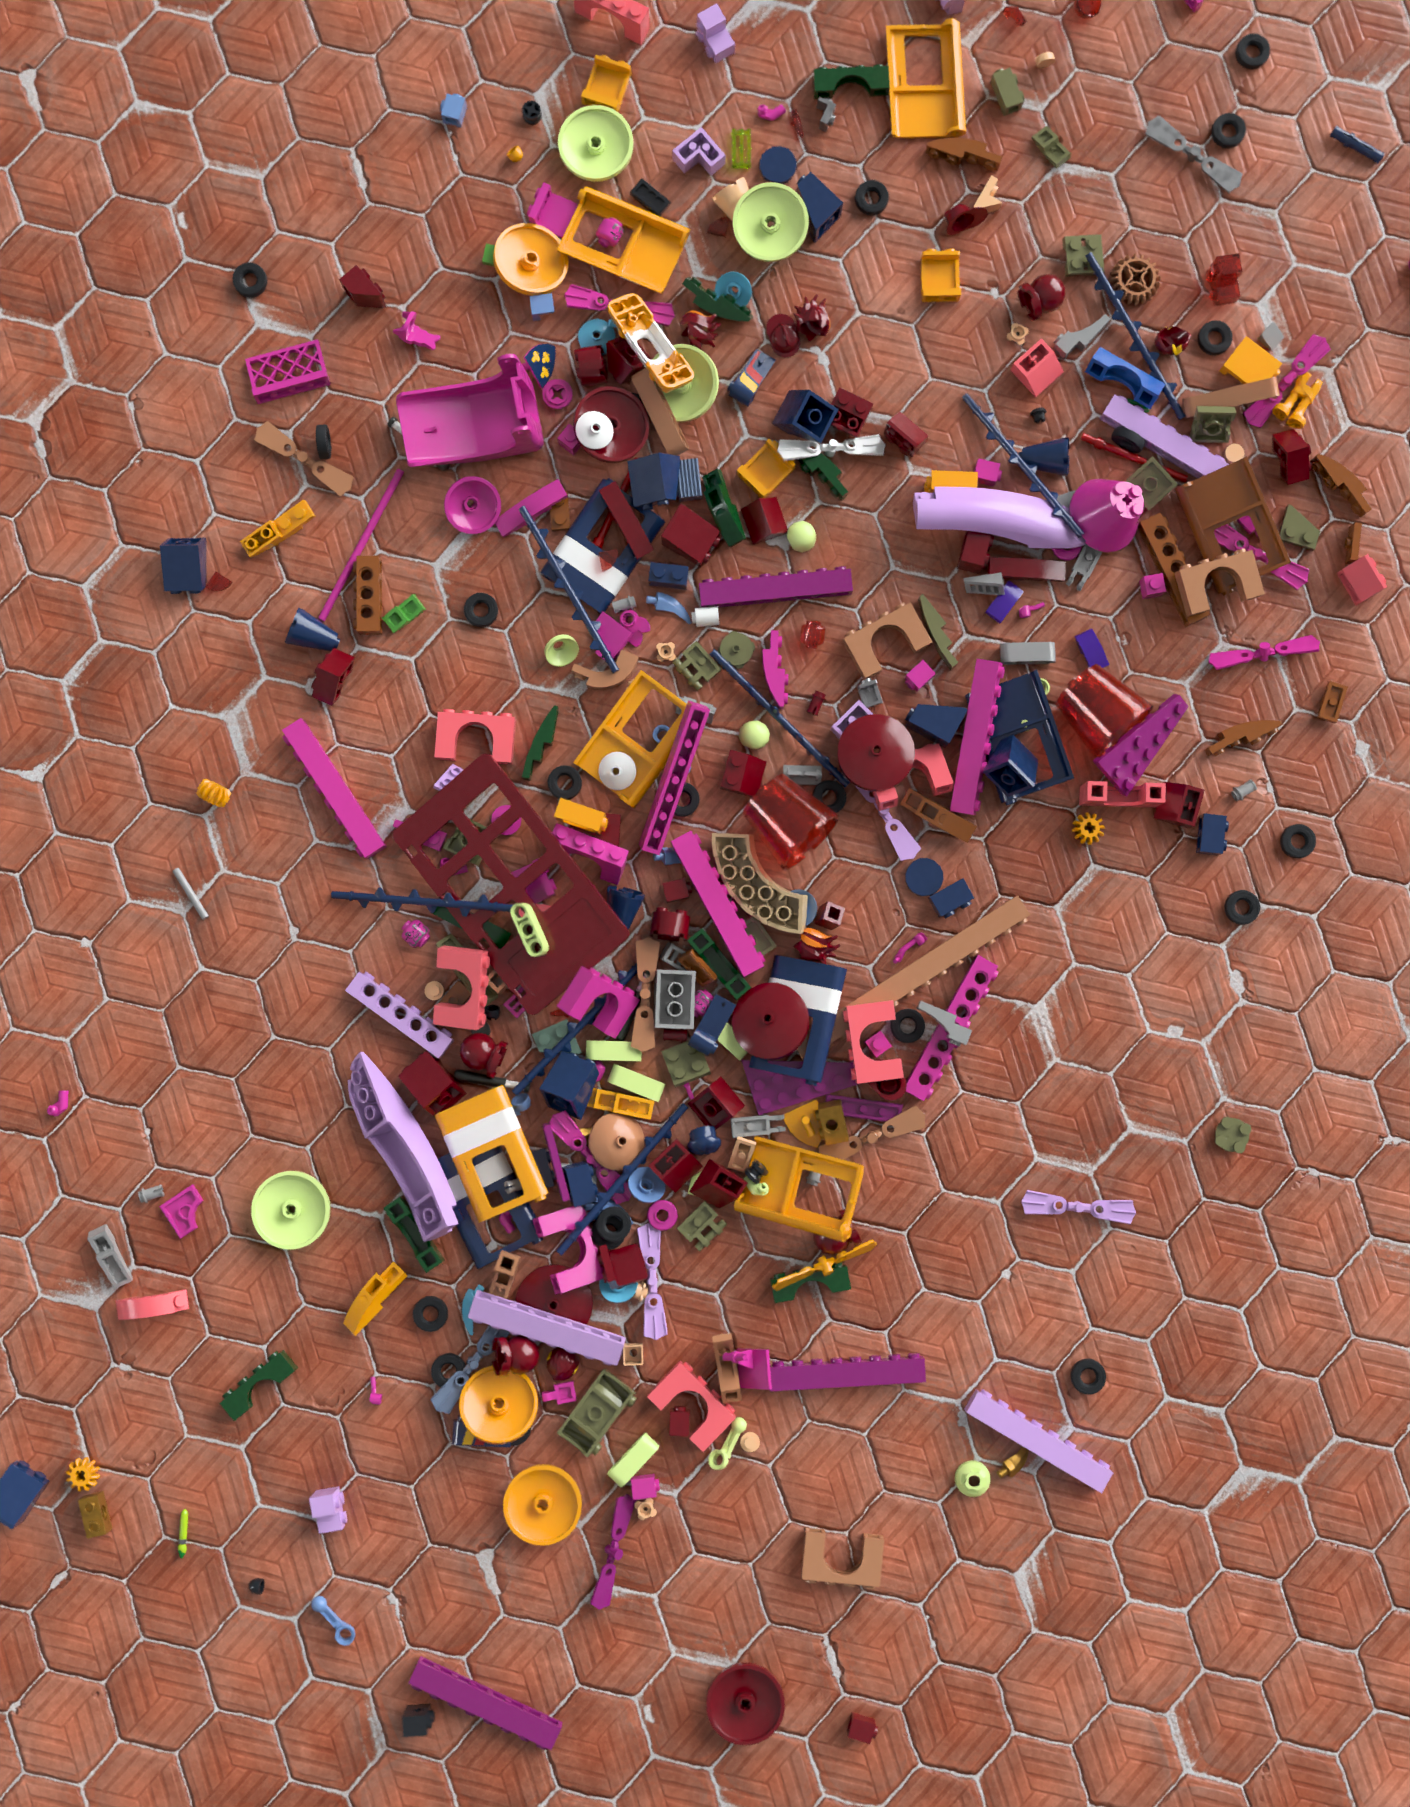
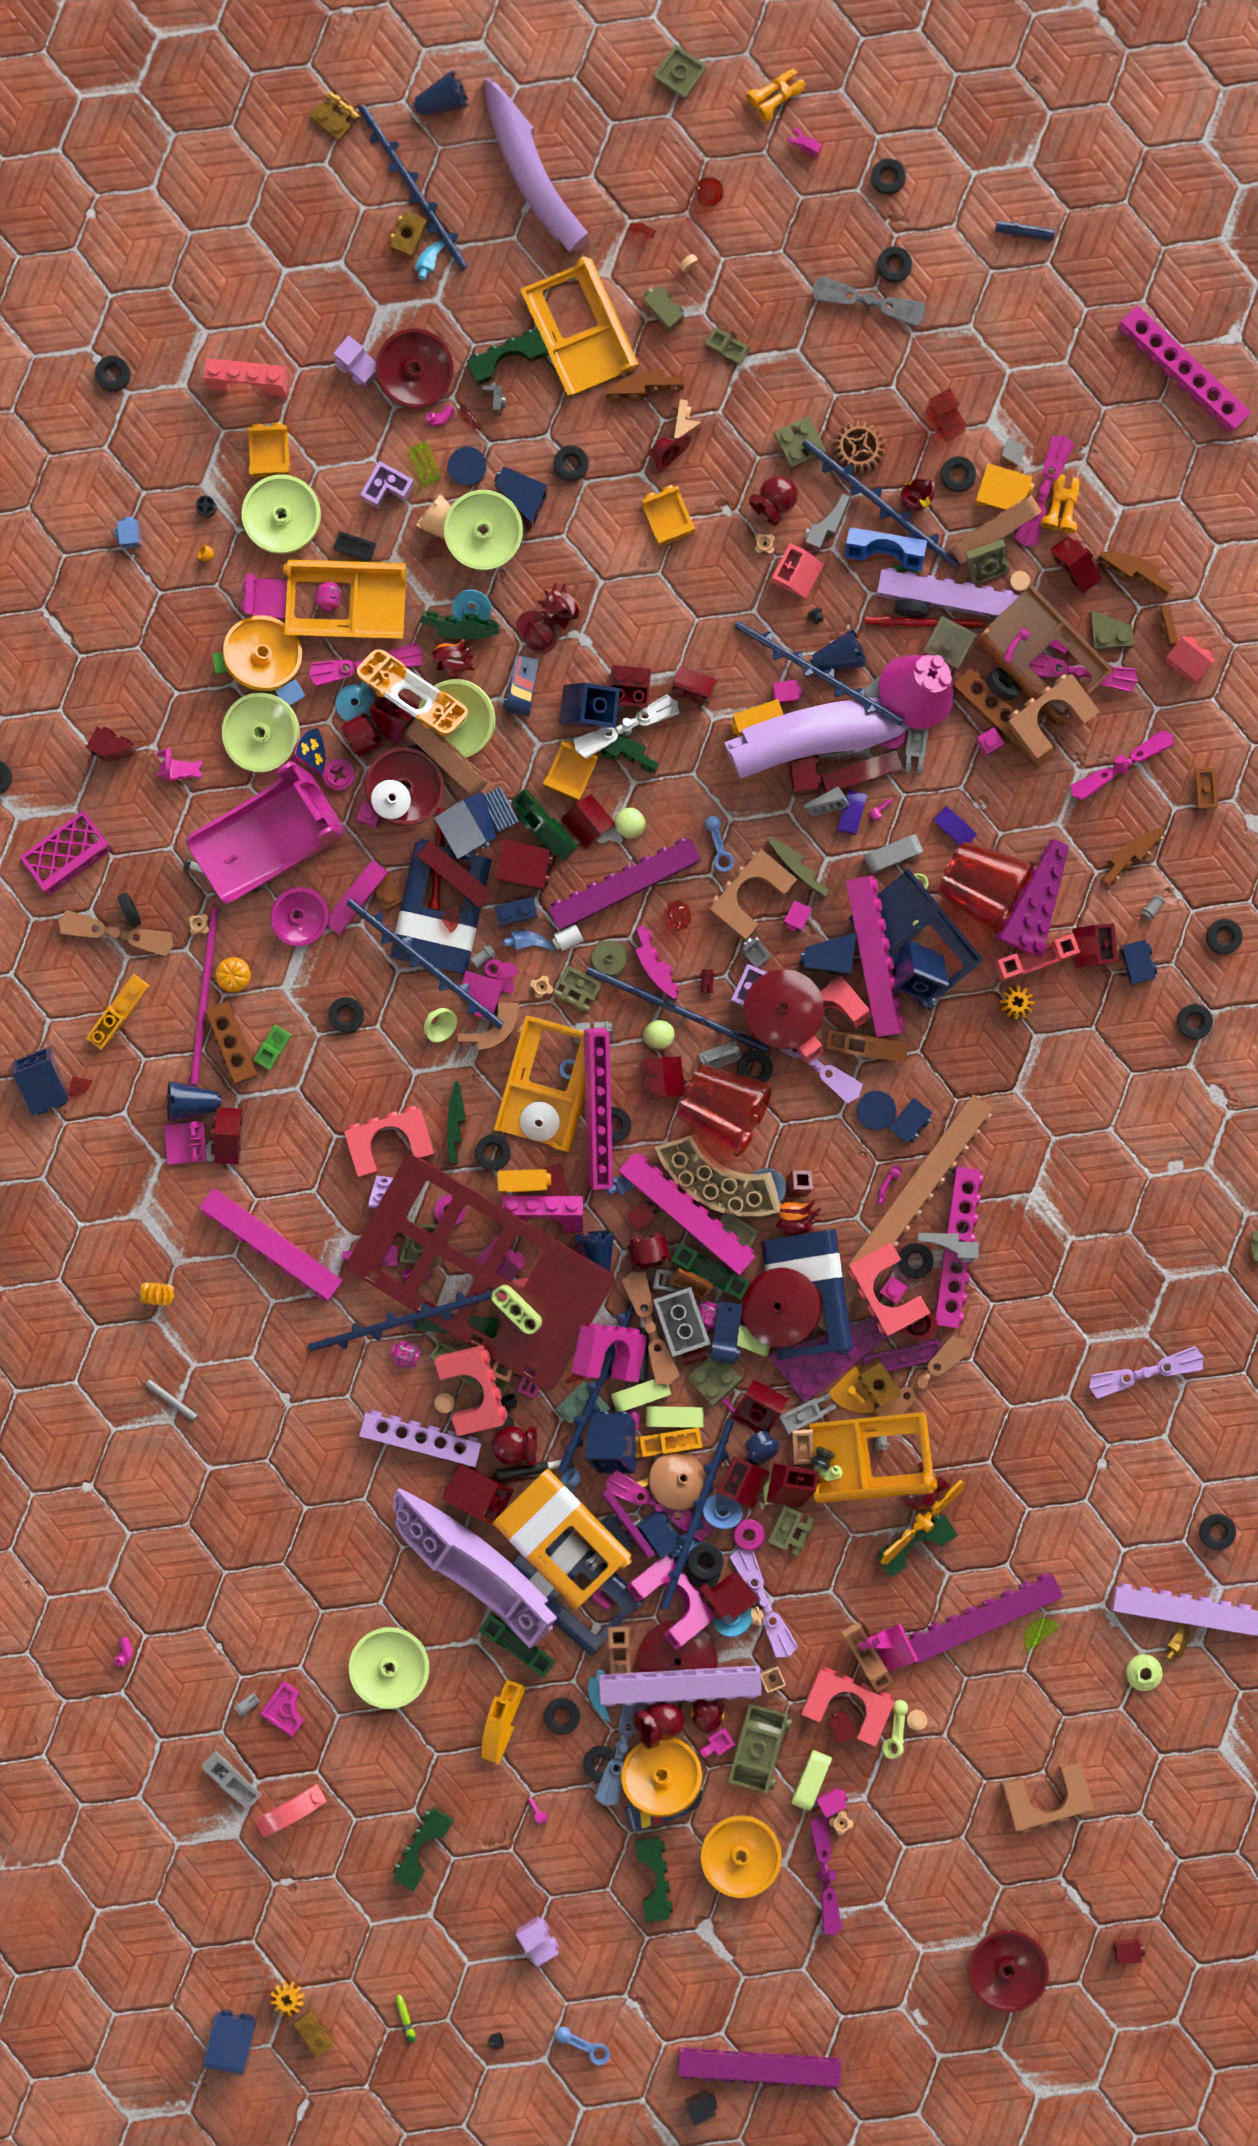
camera: 15 degrees left, 0 degrees up
none -> dark pink hinge [164,1122,207,1164]
none -> light nougat plate [189,914,209,935]
none -> light orange piece [215,957,251,993]
none -> yellowish green dish [222,693,300,772]
none -> dark red dish [375,328,454,408]
none -> dark green arch [635,1836,673,1922]
none -> medium blue piece [705,816,734,872]
none -> black tyre [986,668,1020,701]
none -> dark pink piece [1004,628,1031,663]
none -> clear neon green tile [1024,1618,1061,1650]

